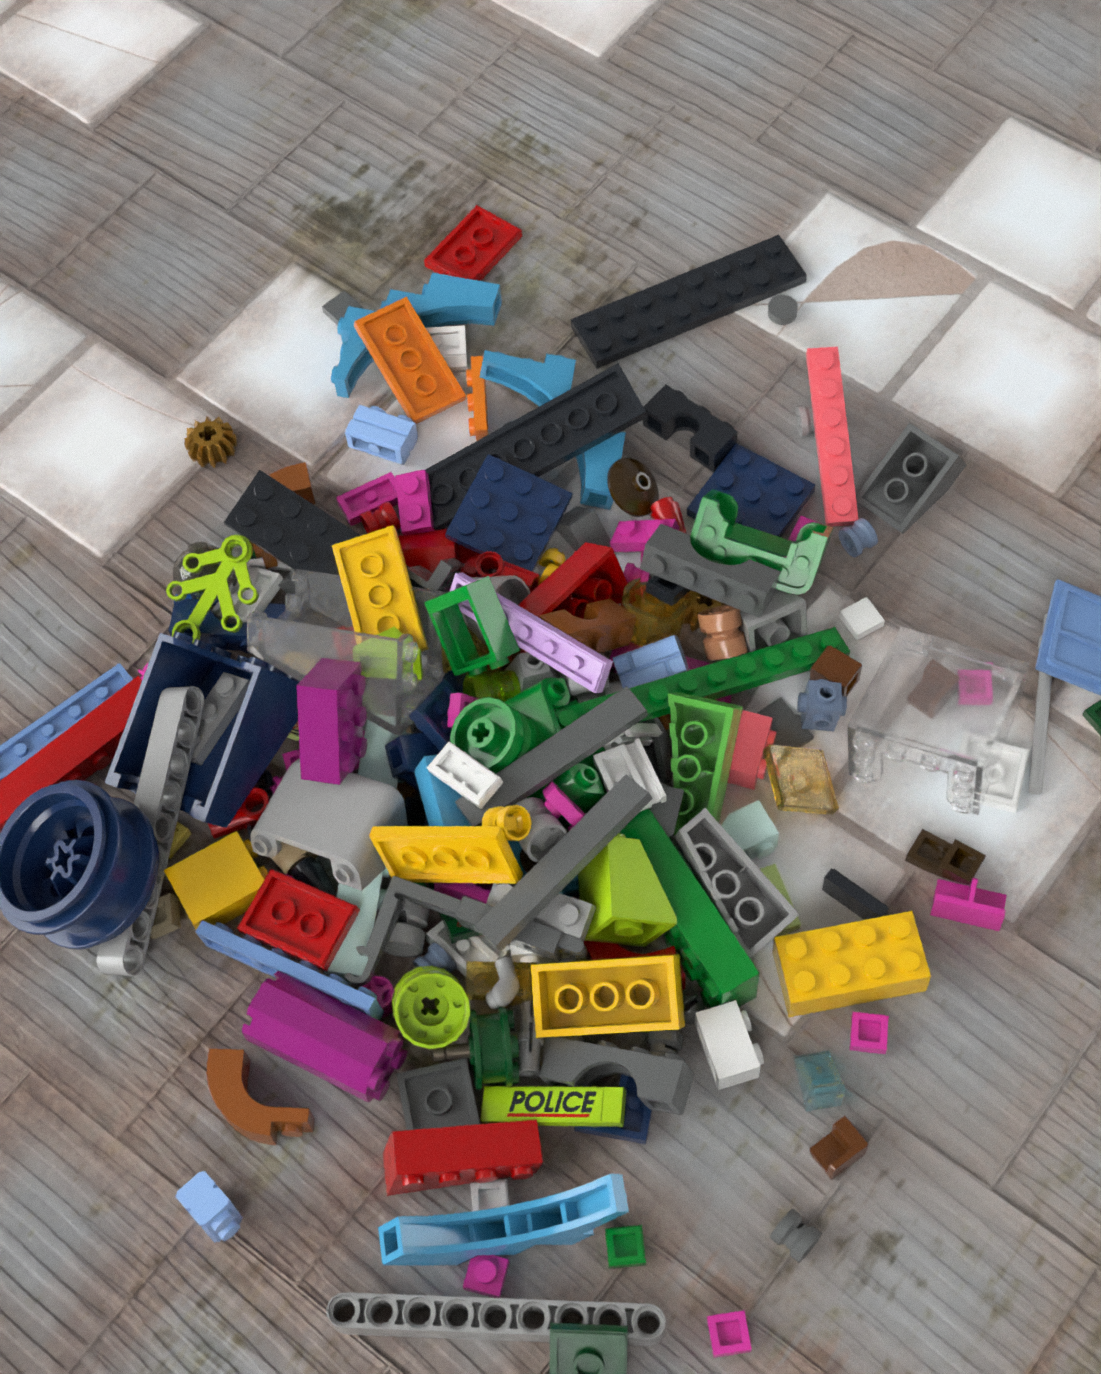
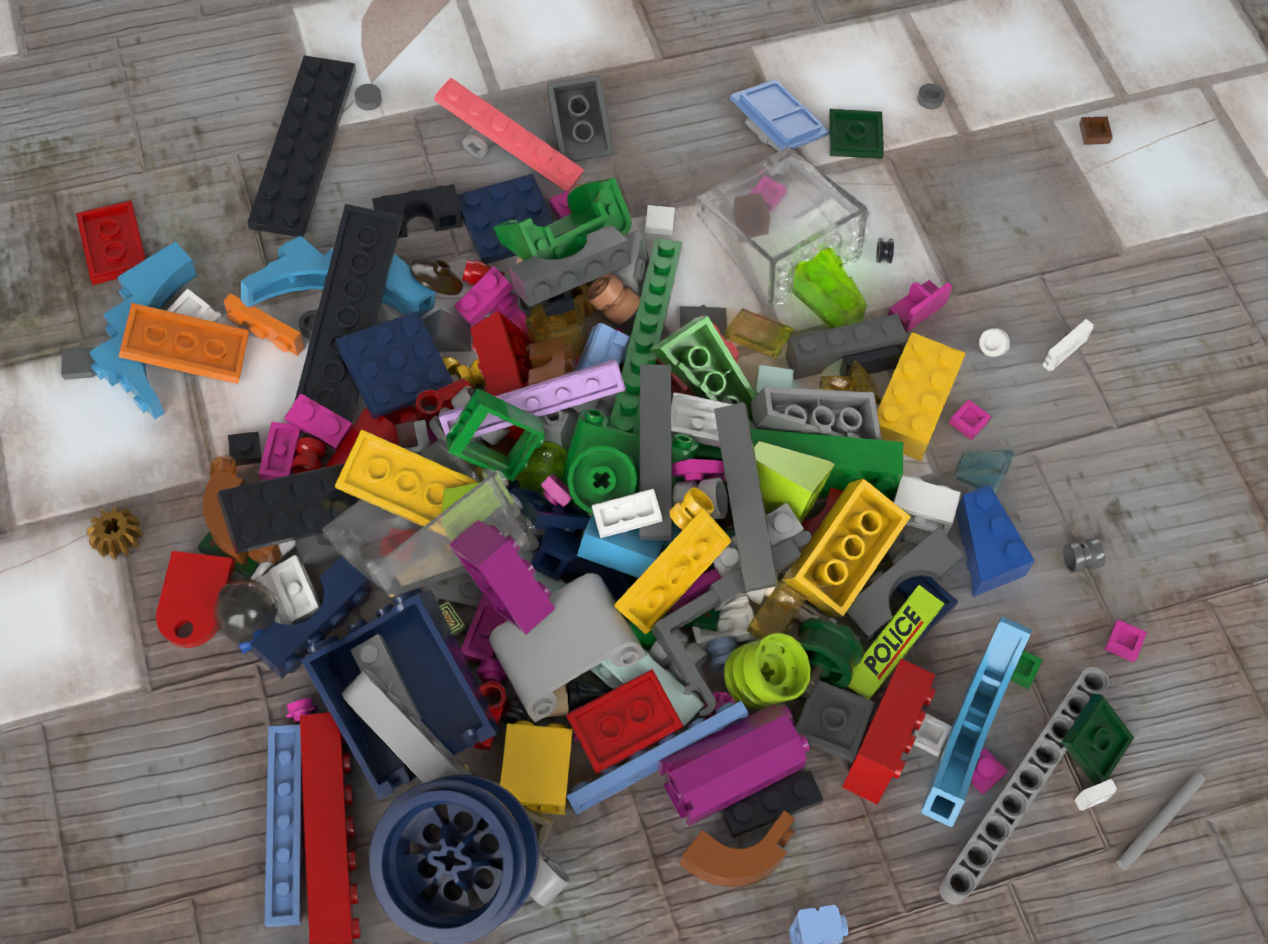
camera: 65 degrees left, 0 degrees up
lime plant [166,535,259,644] -> none
light blue brick [345,405,418,465] -> none
light grey arm [486,957,520,1009] -> none
sand blue brick [797,679,847,732] -> none
reddish brown panel [809,646,862,697] -> none
reddish brown panel [809,1116,869,1180] -> none
sand blue wheel [838,518,878,557] -> none
dark brown slope [905,829,986,885] -> none
none -> red tile [156,551,235,648]
none -> clear orange plate [209,455,237,477]
none -> black plate [228,431,262,467]
none -> black plate [721,770,824,838]
none -> clear neon green wedge [784,236,867,329]
none -> dark grey arch [785,314,908,380]
none -> clear yellow slope [819,360,882,405]
none -> black bush [876,238,894,264]
none -> blue wedge [956,485,1035,597]
none -> white tile [979,328,1010,357]
none -> white tile [1042,319,1094,372]

